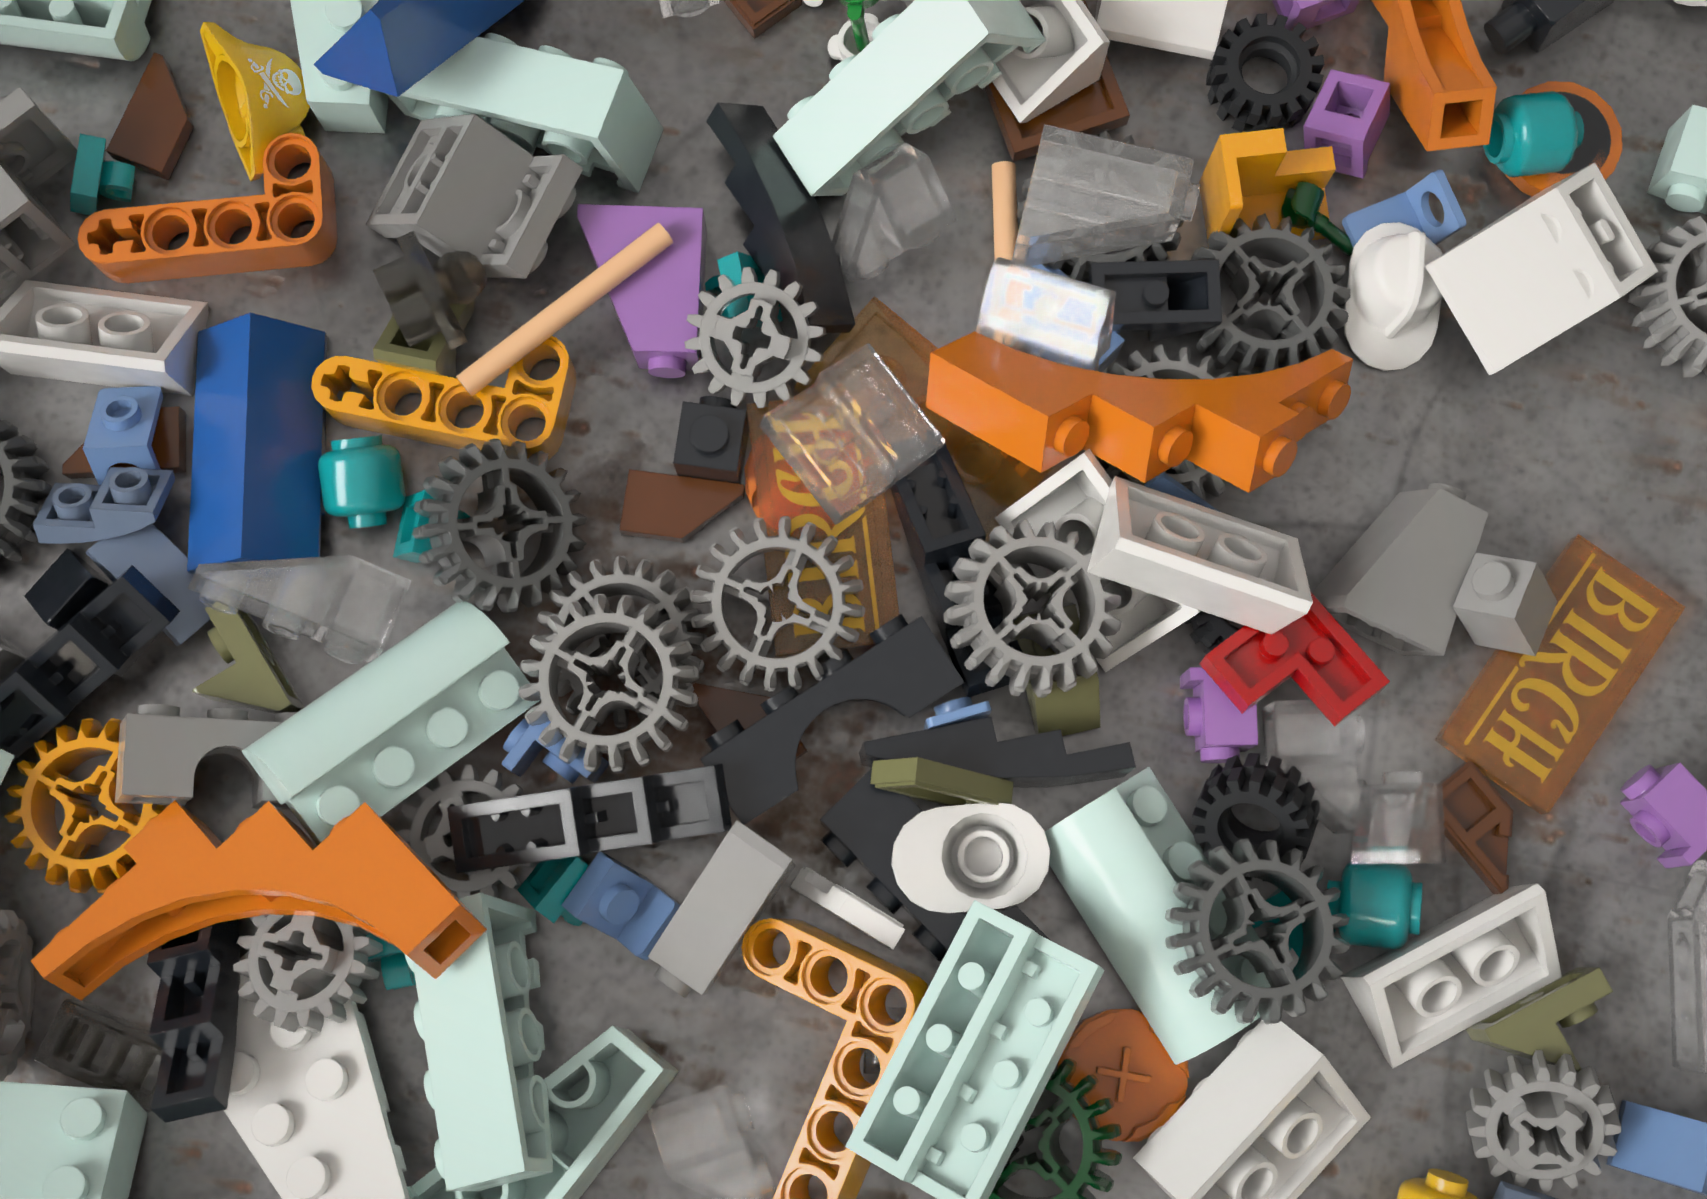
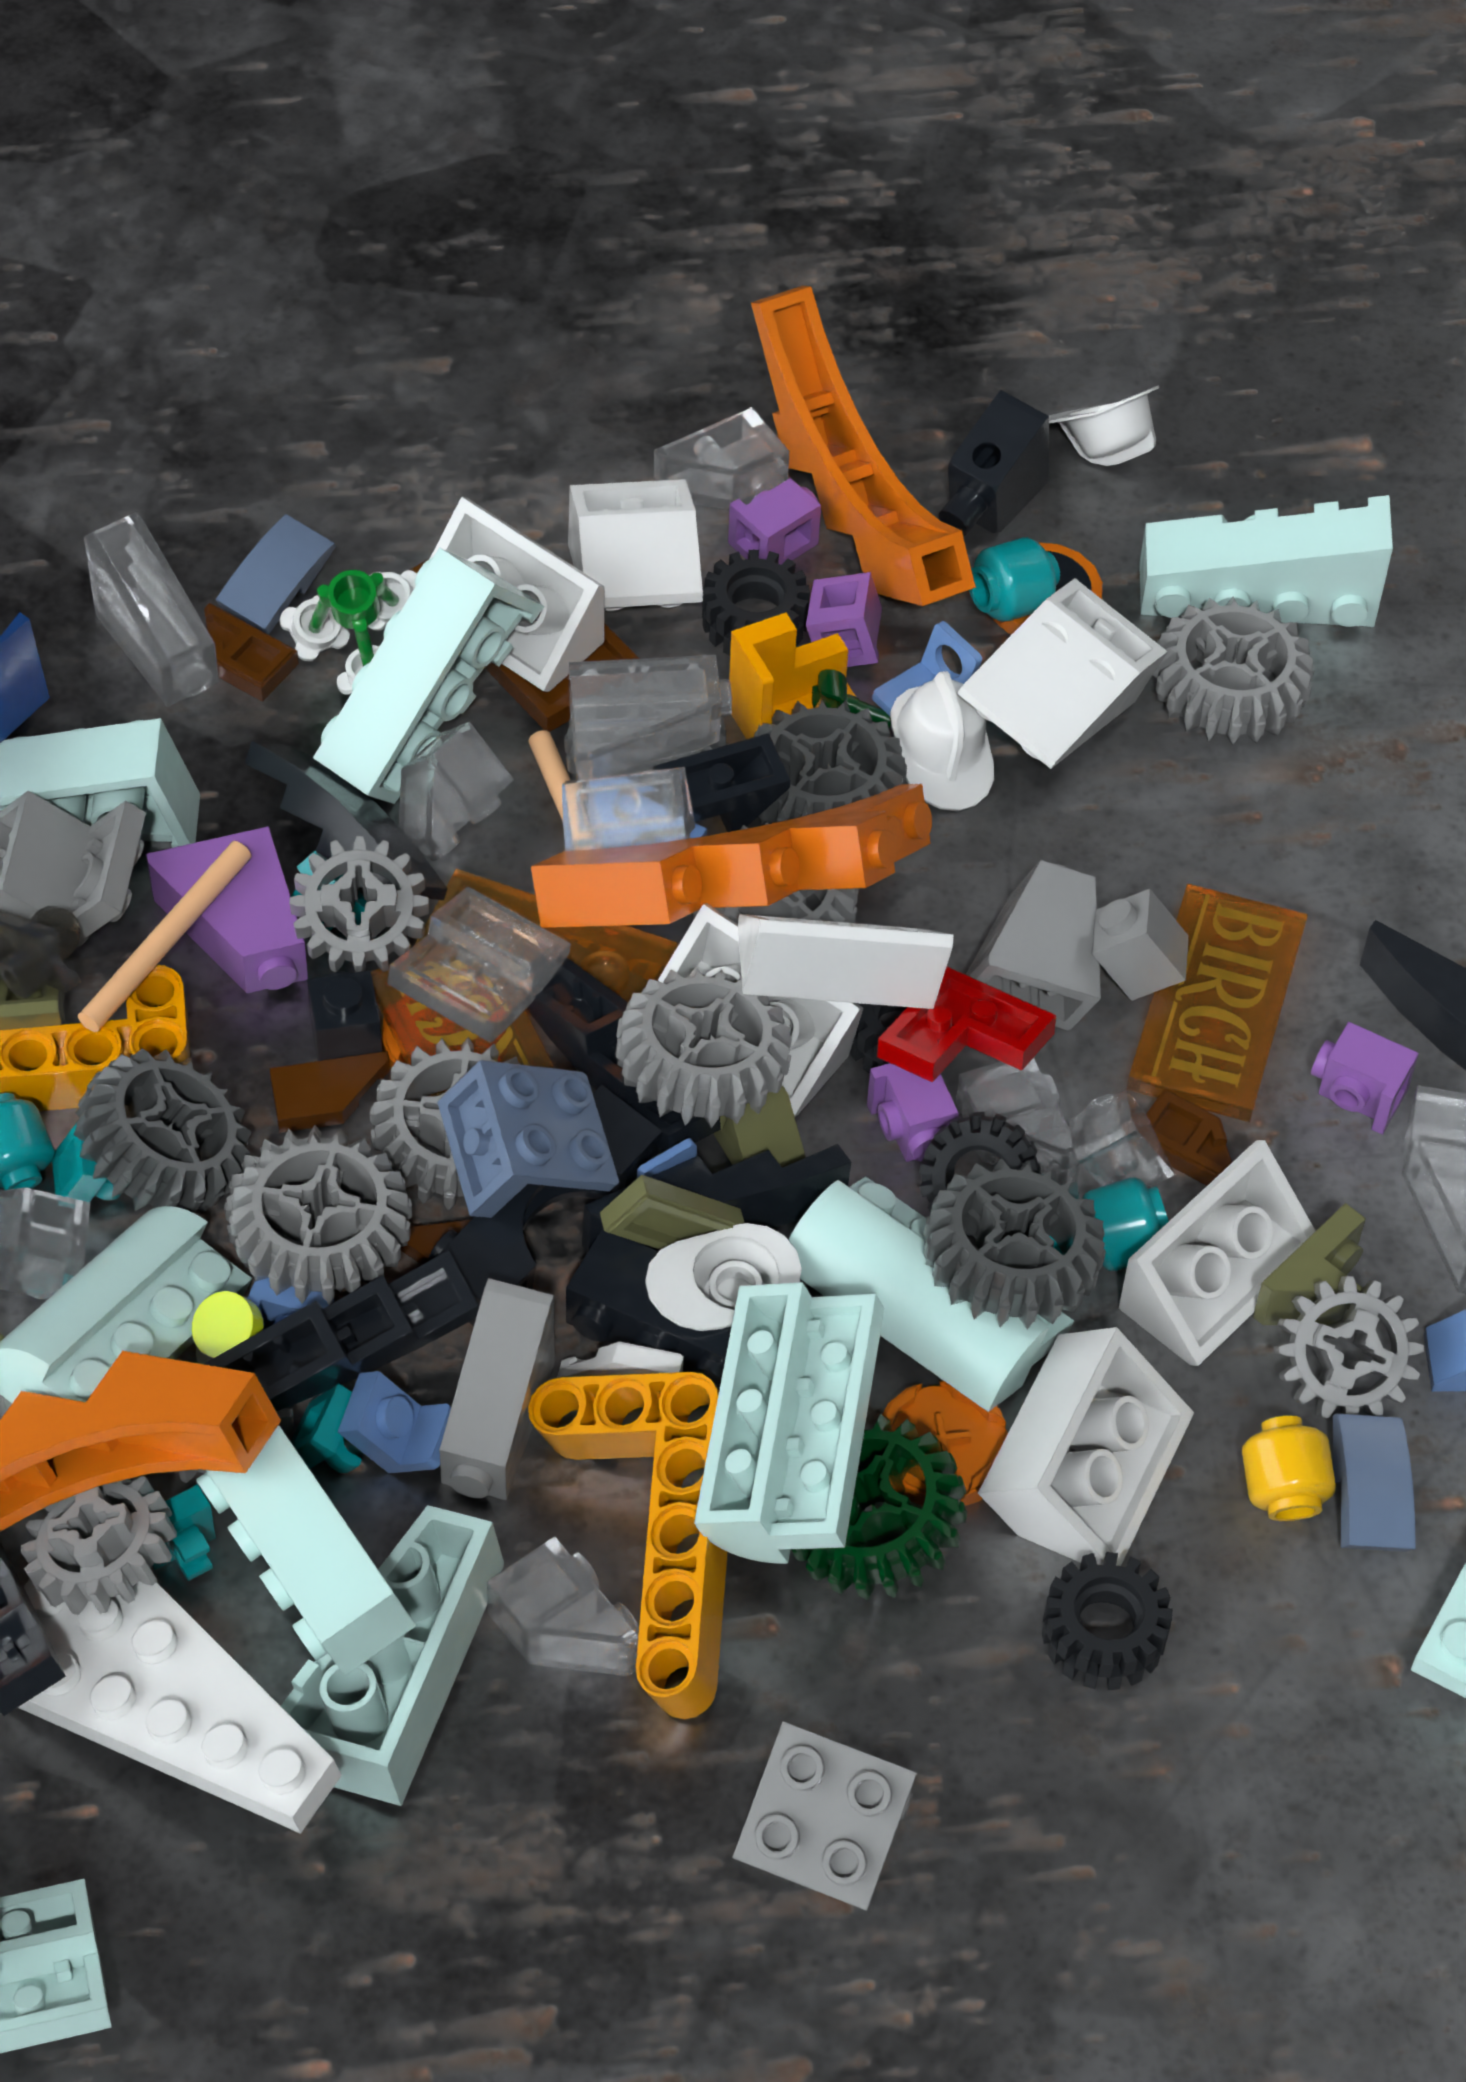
camera: 20 degrees left, 25 degrees down
none -> neon yellow tile [192,1291,264,1358]
none -> sand blue bracket [437,1060,619,1218]

